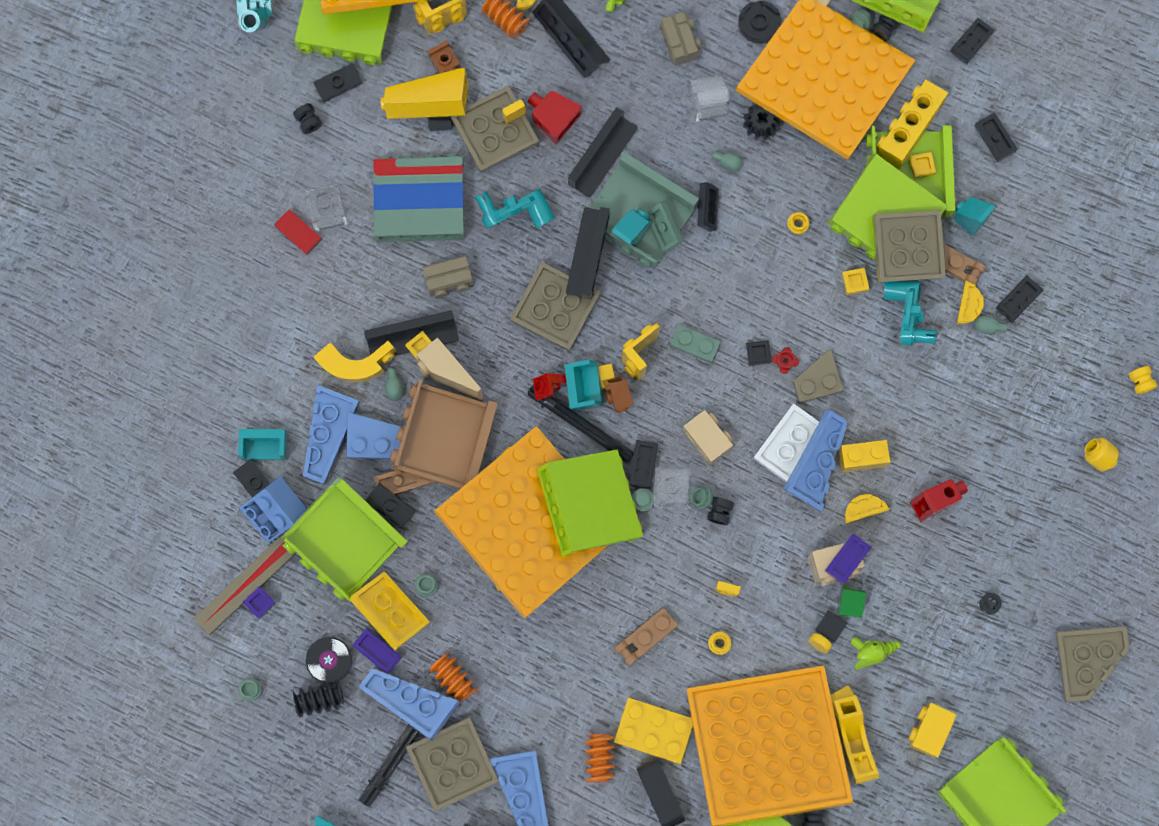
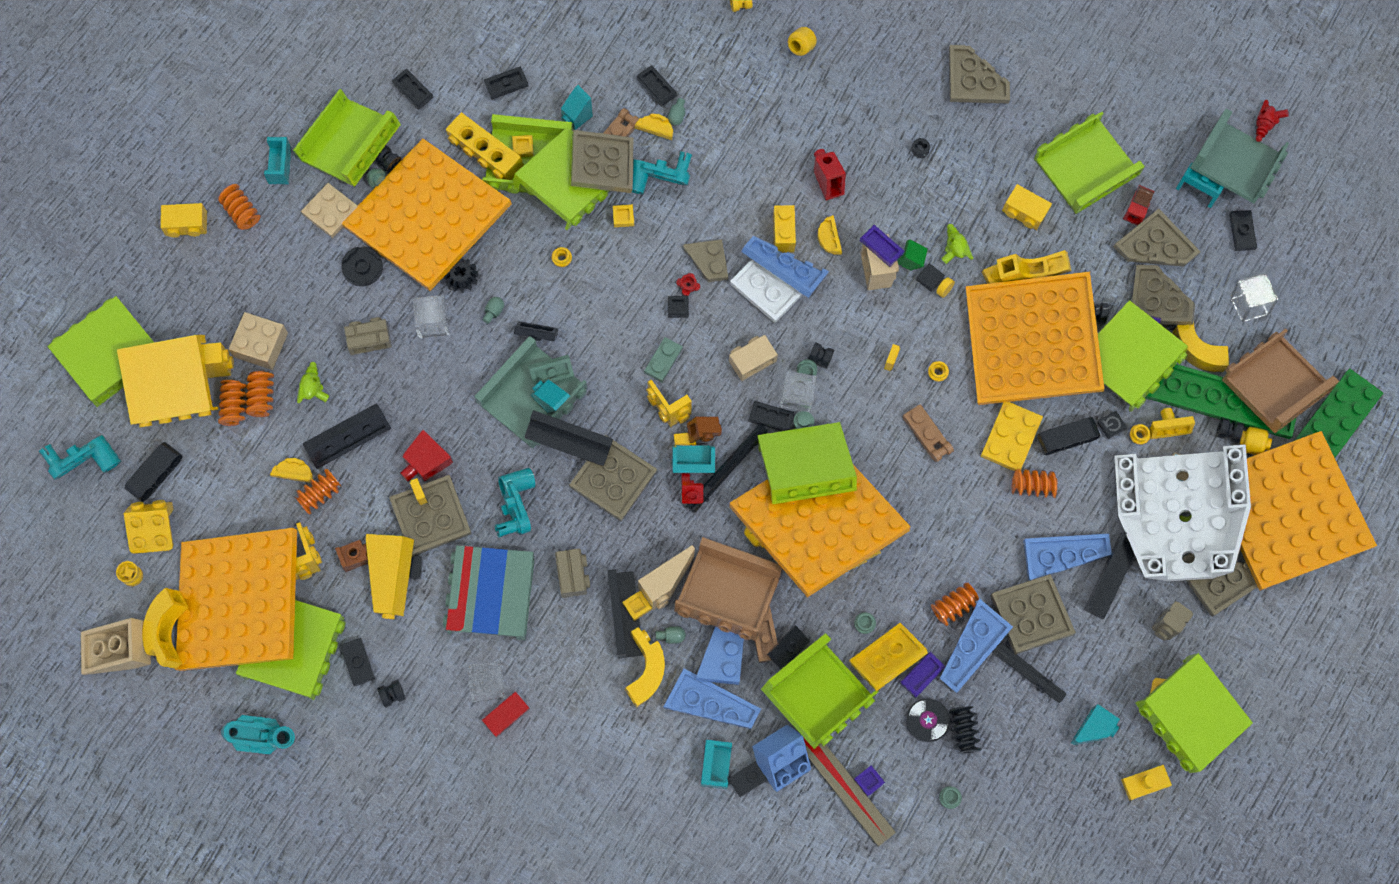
camera: 90 degrees left, 5 degrees down
black panel [568,107,638,198] -> none

